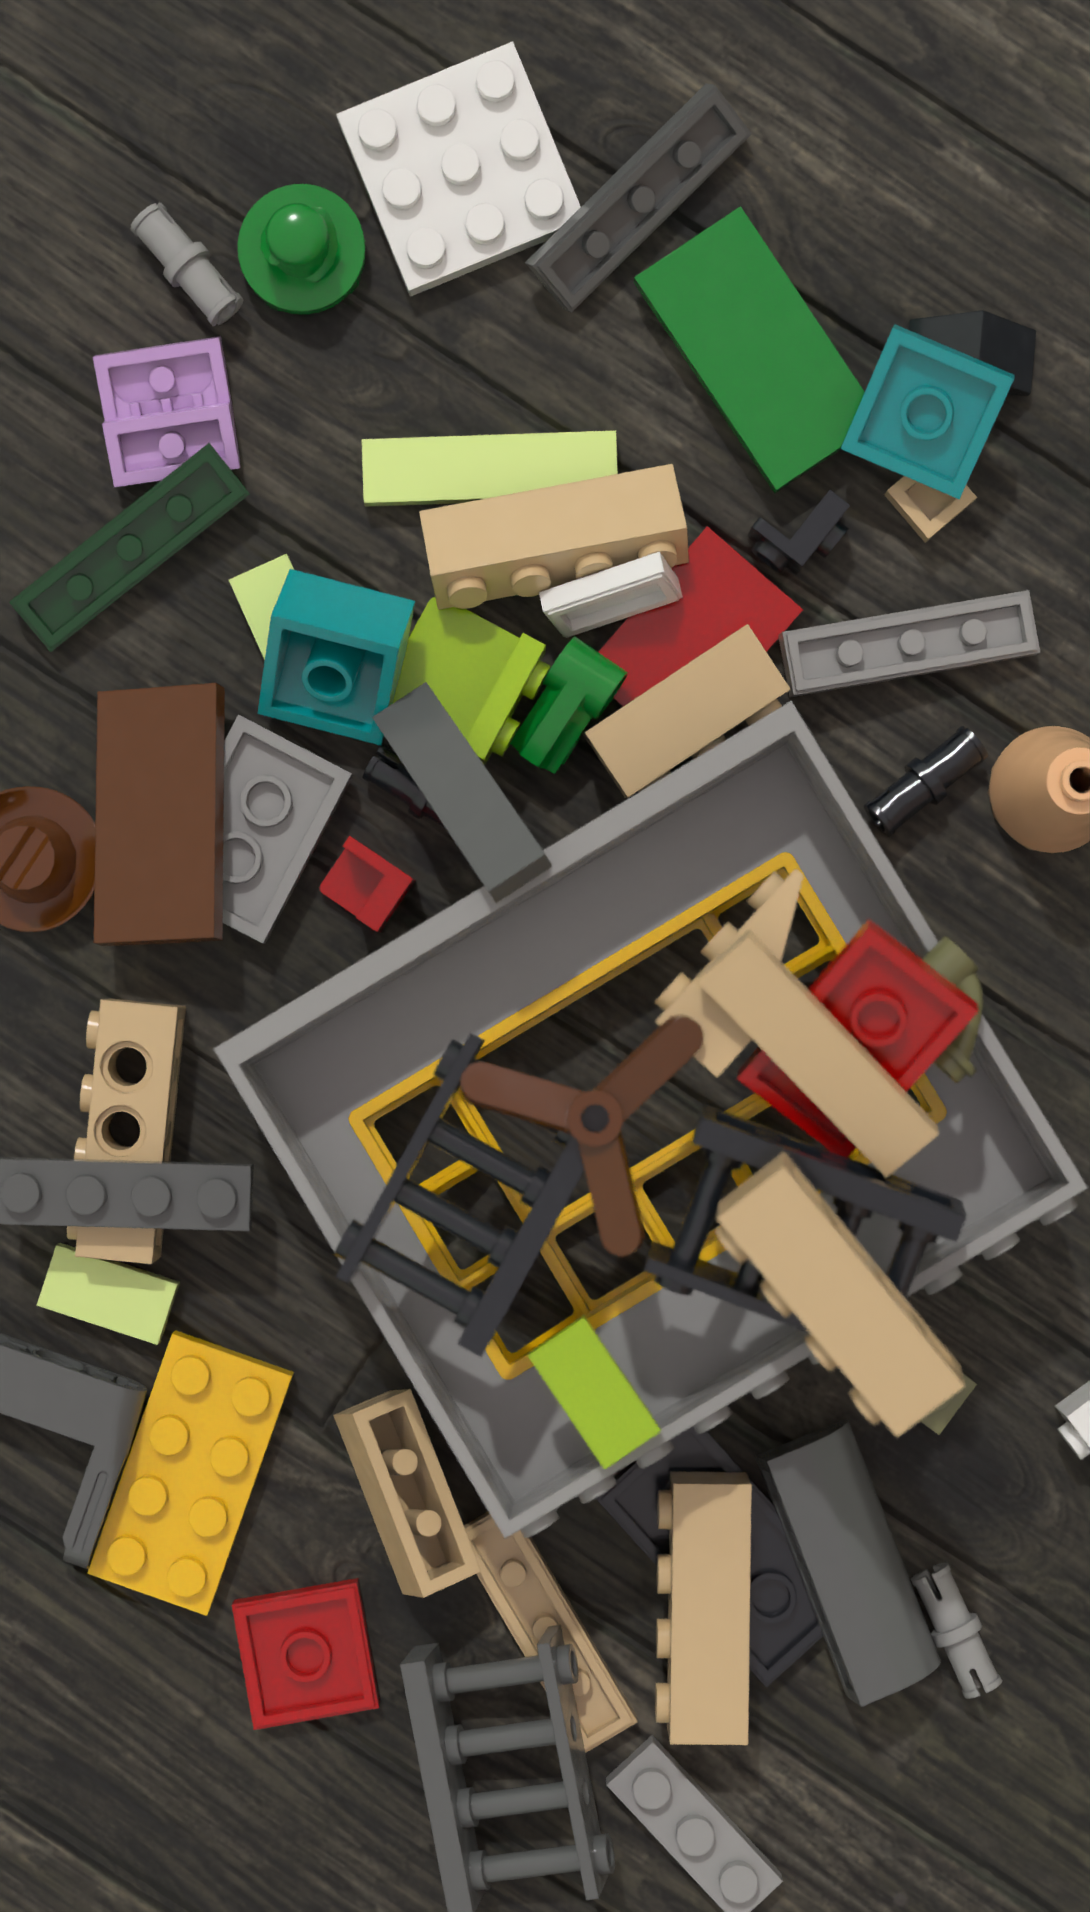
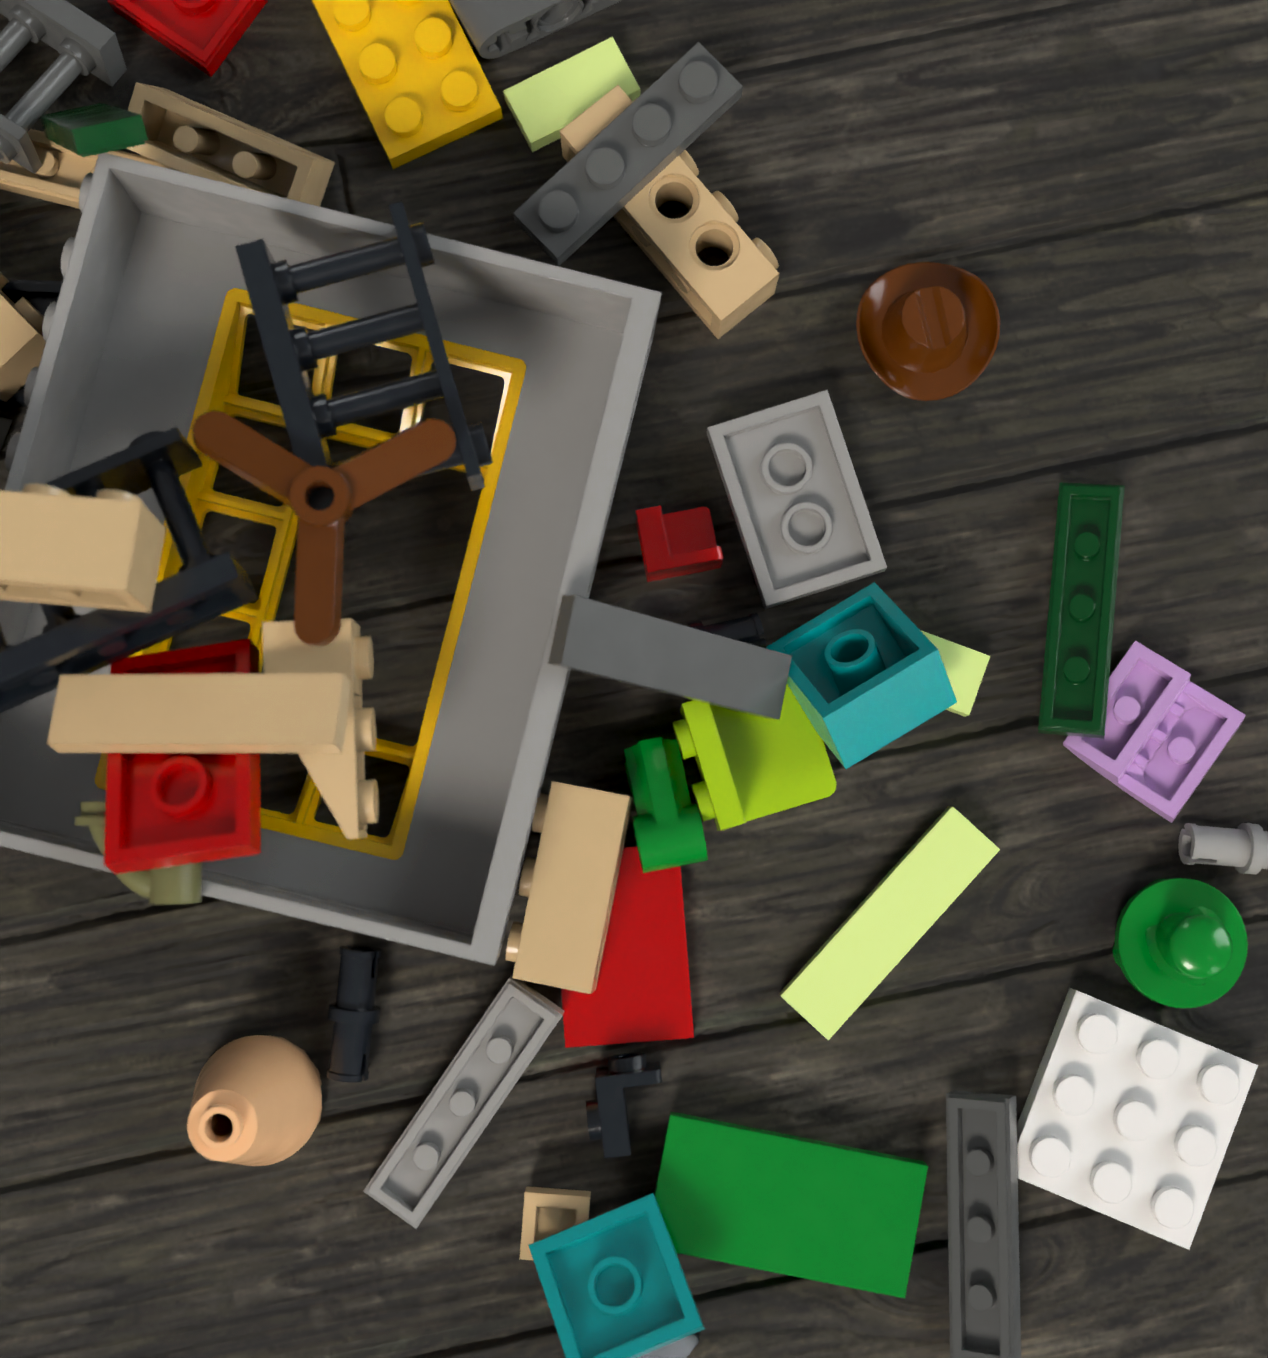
camera: 135 degrees right, 5 degrees down
reddish brown tile [94,683,225,947] -> none
tan brick [419,464,689,610] -> none
lime tile [527,1315,661,1470] -> none
white tile [539,552,683,638] -> none
none -> dark green tile [40,103,148,157]

